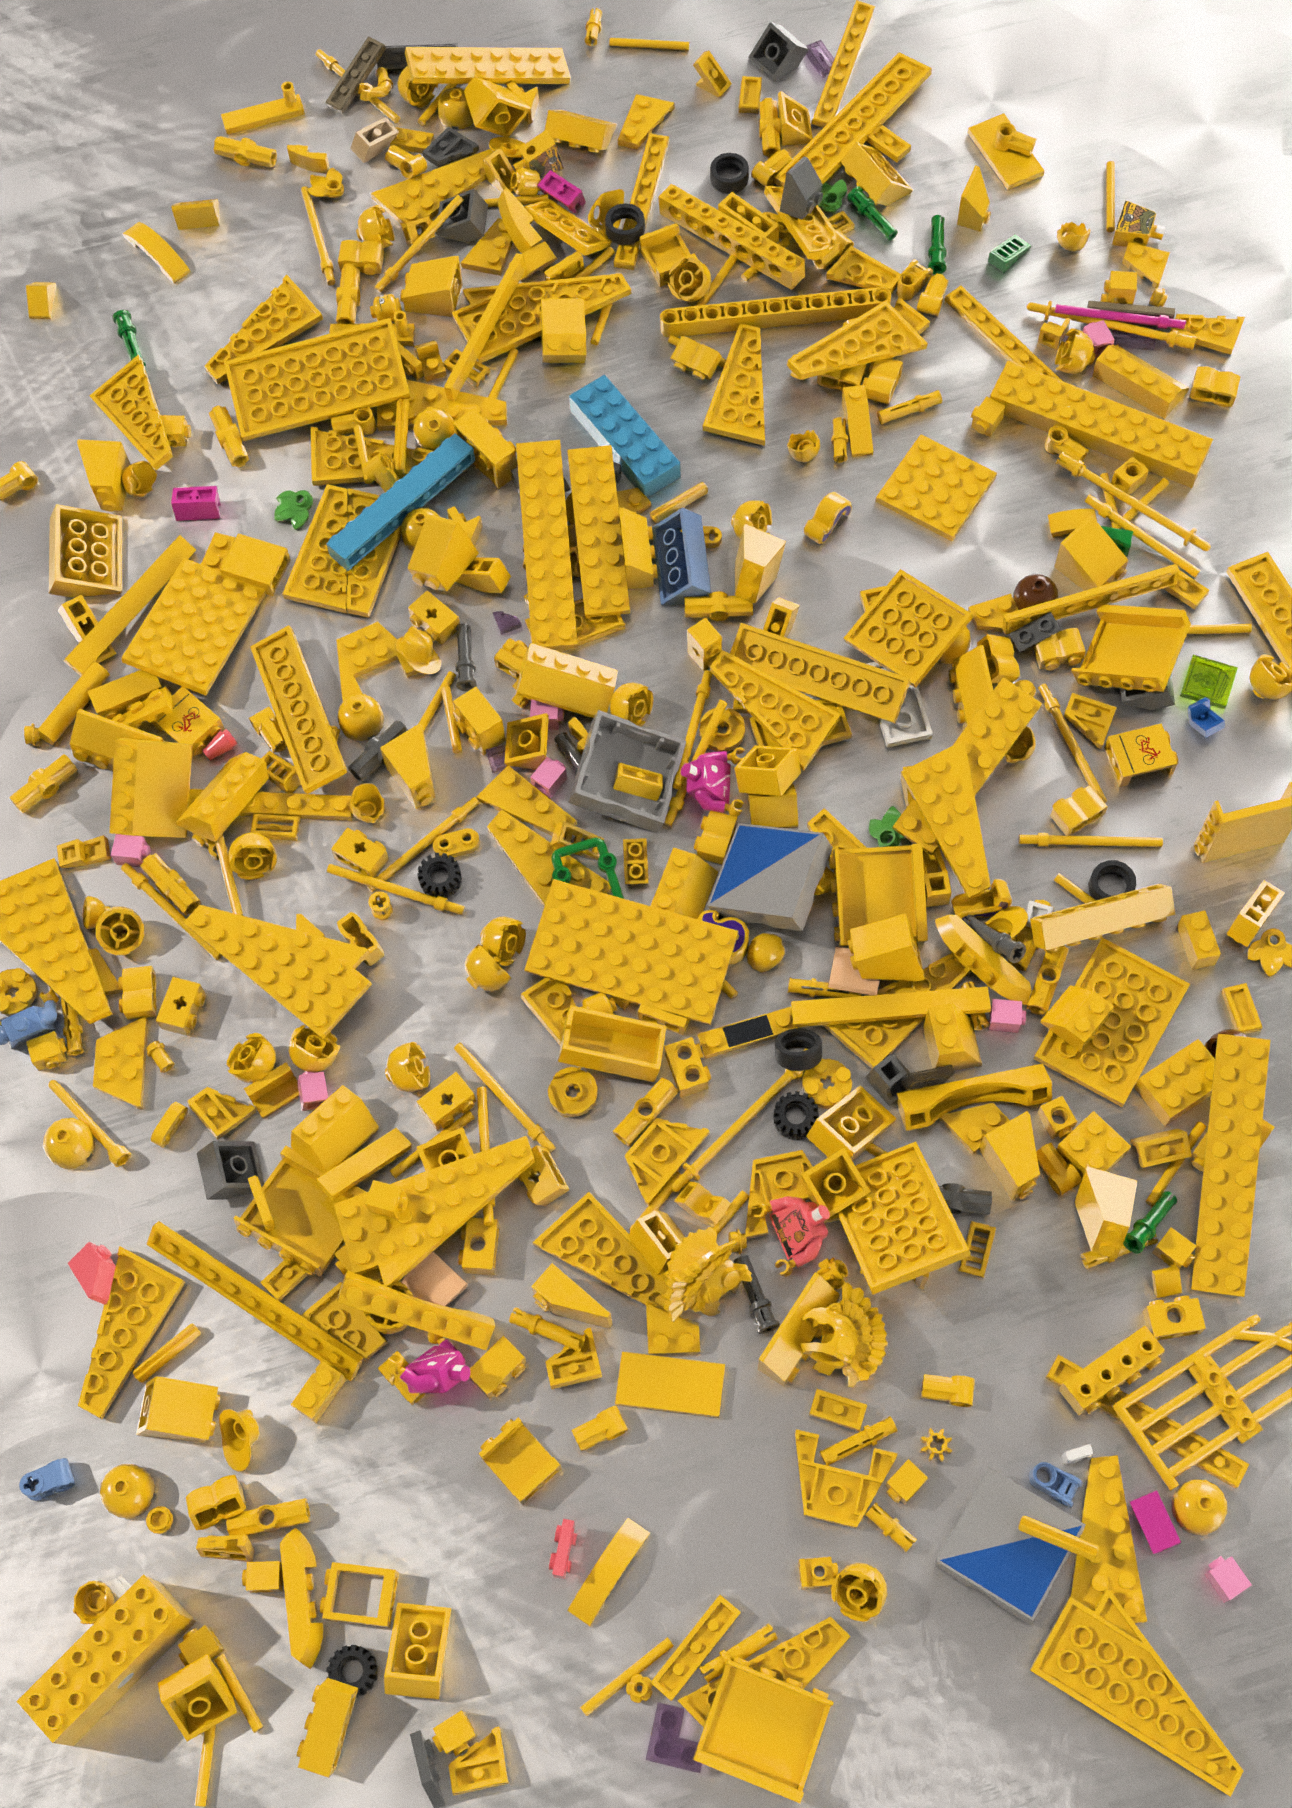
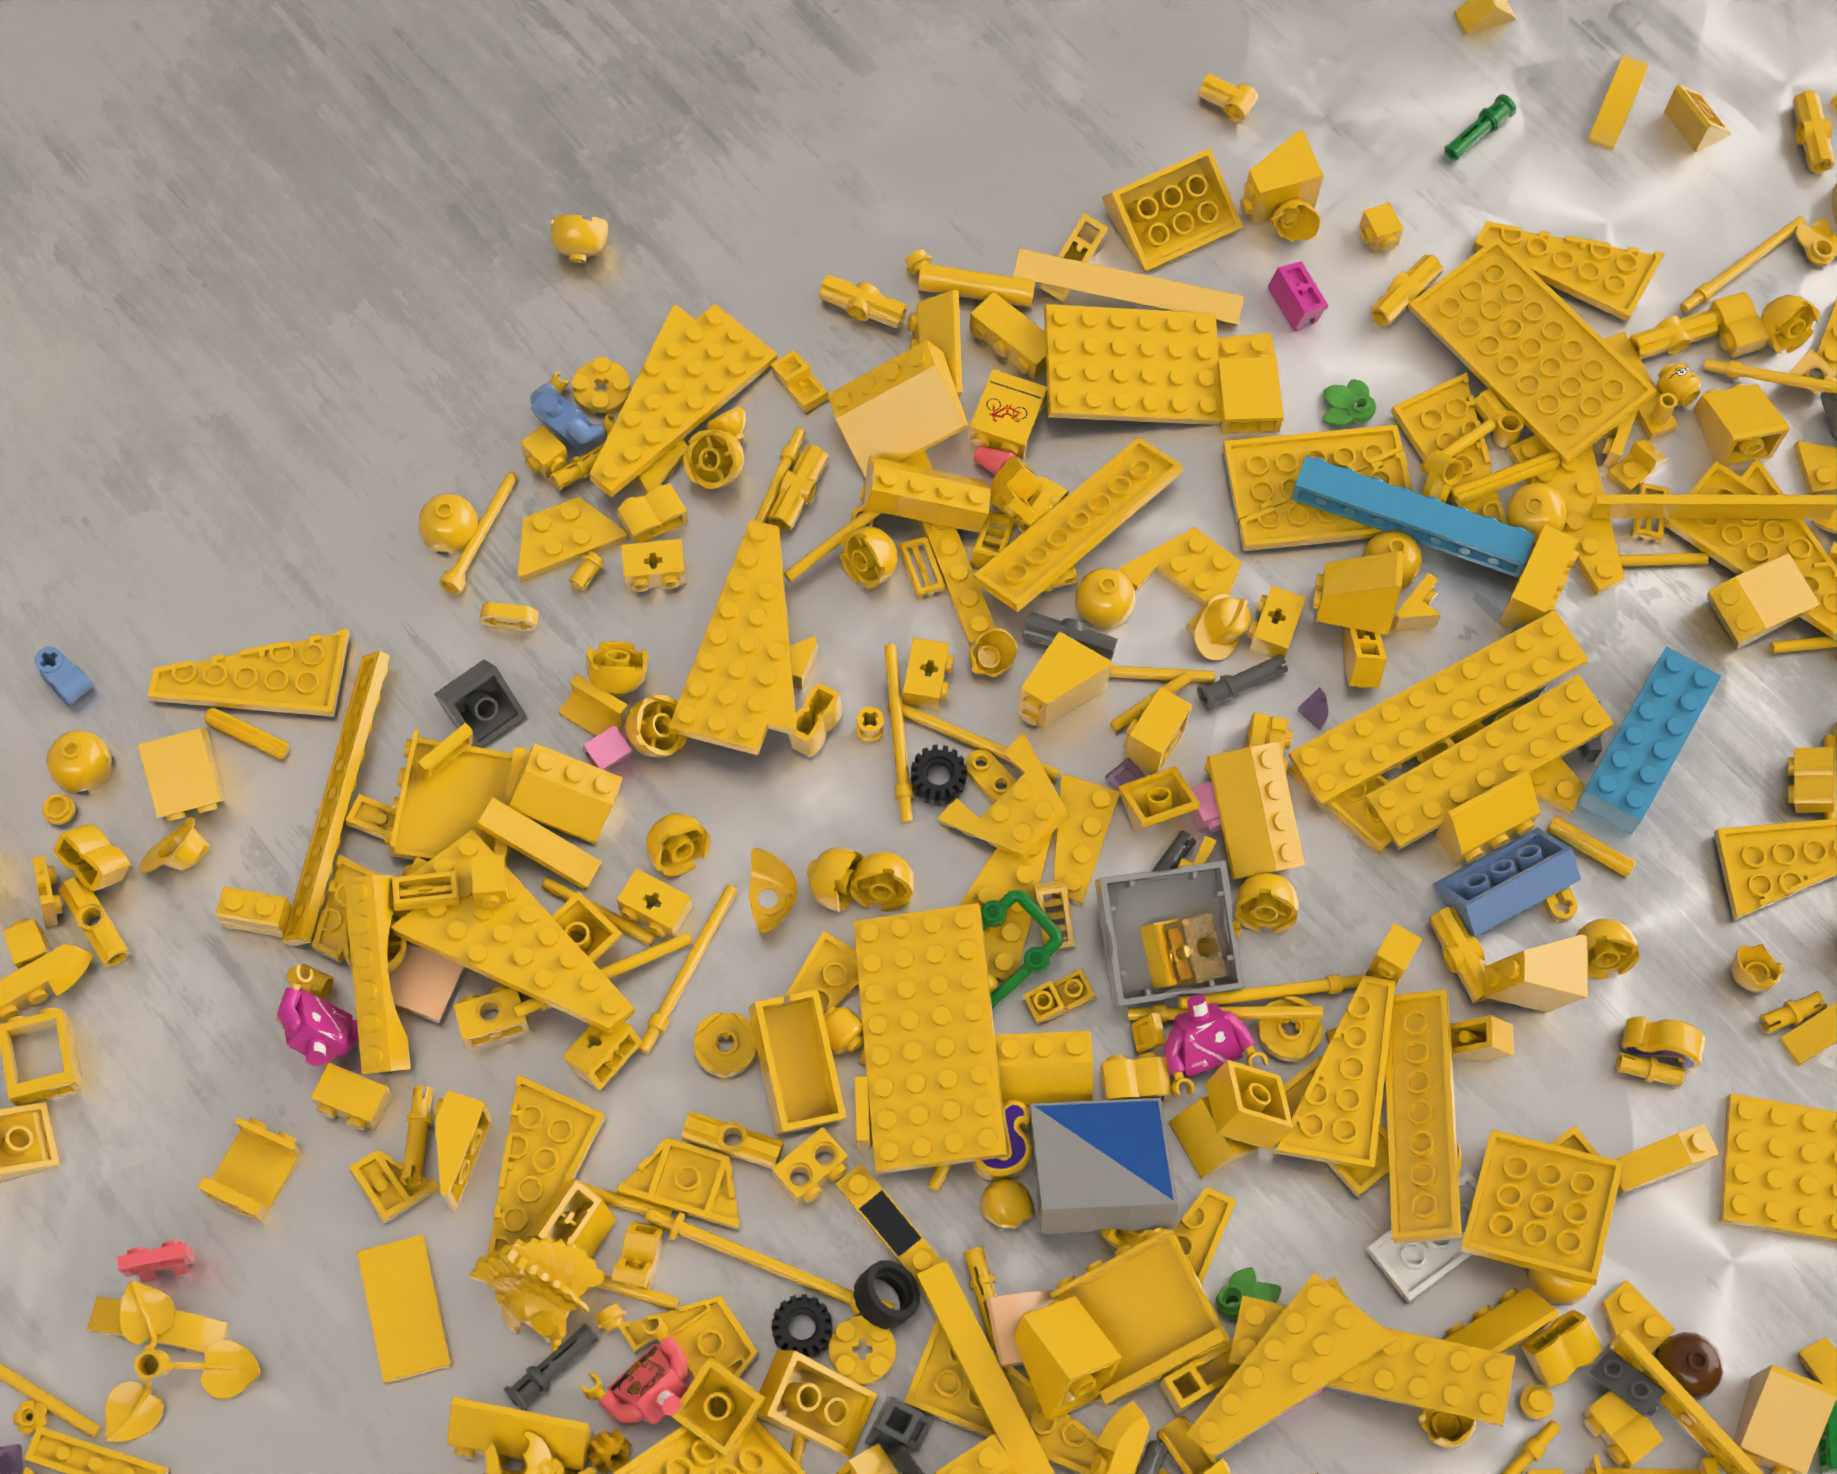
camera: 60 degrees right, 0 degrees up
coral slope [68,1242,116,1305] -> none
yellow wing [89,355,173,471] -> none
bright pink brick [111,834,151,867] -> none
yellow wing [112,686,173,729] -> none
yellow wing [187,1087,256,1140] -> none
bright pink brick [530,757,567,799] -> none
yellow piece [571,1406,628,1452] -> none
yellow wing [646,1302,700,1354] -> none
none -> yellow plant [105,1281,260,1442]
none -> yellow tile [392,870,460,911]
none -> yellow piece [749,848,798,934]
none -> yellow wing [937,733,1069,859]
none -> yellow brick [990,455,1043,522]
none -> yellow tile [1131,1013,1166,1054]
none -> clear yellow brick [1163,913,1227,987]
none -> yellow slope [1614,1124,1719,1194]
none -> yellow pin [1615,1052,1685,1087]

